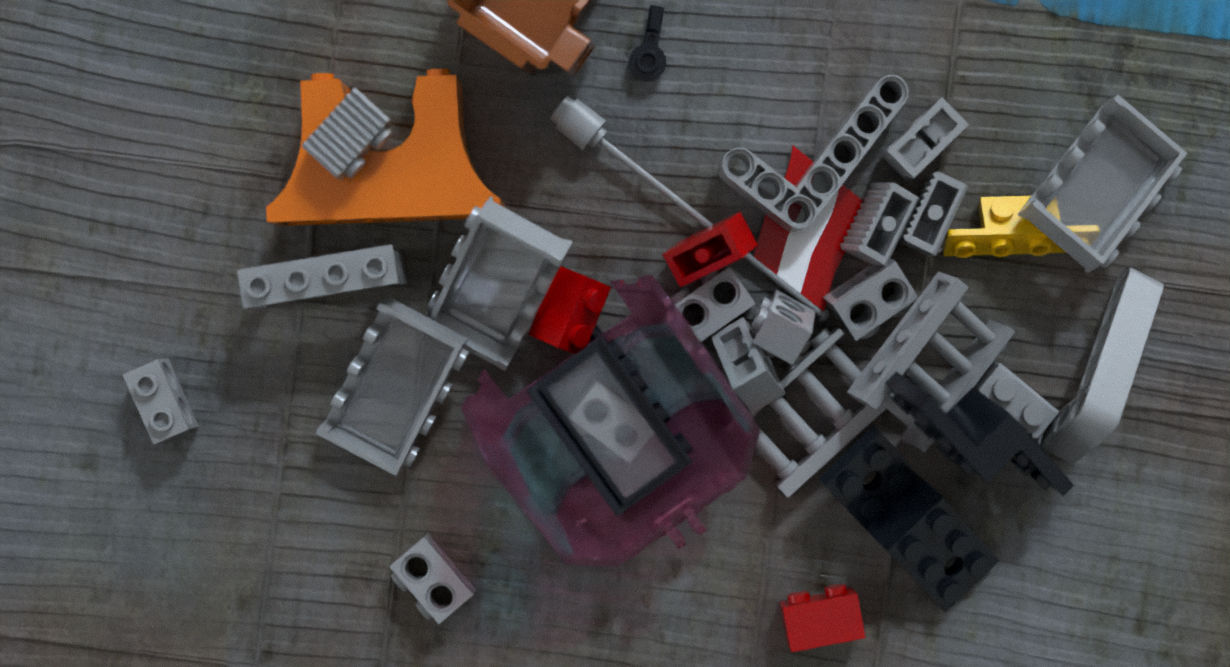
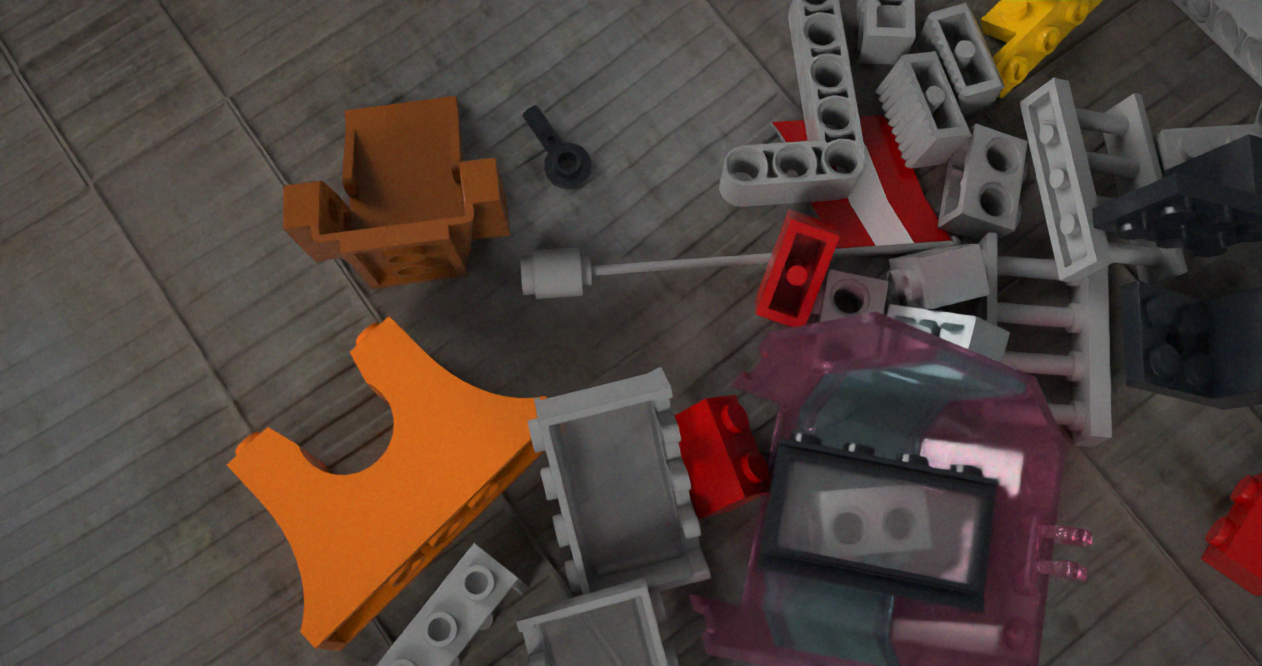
camera: 45 degrees left, 15 degrees down
light grey brick [302,88,393,181] -> none

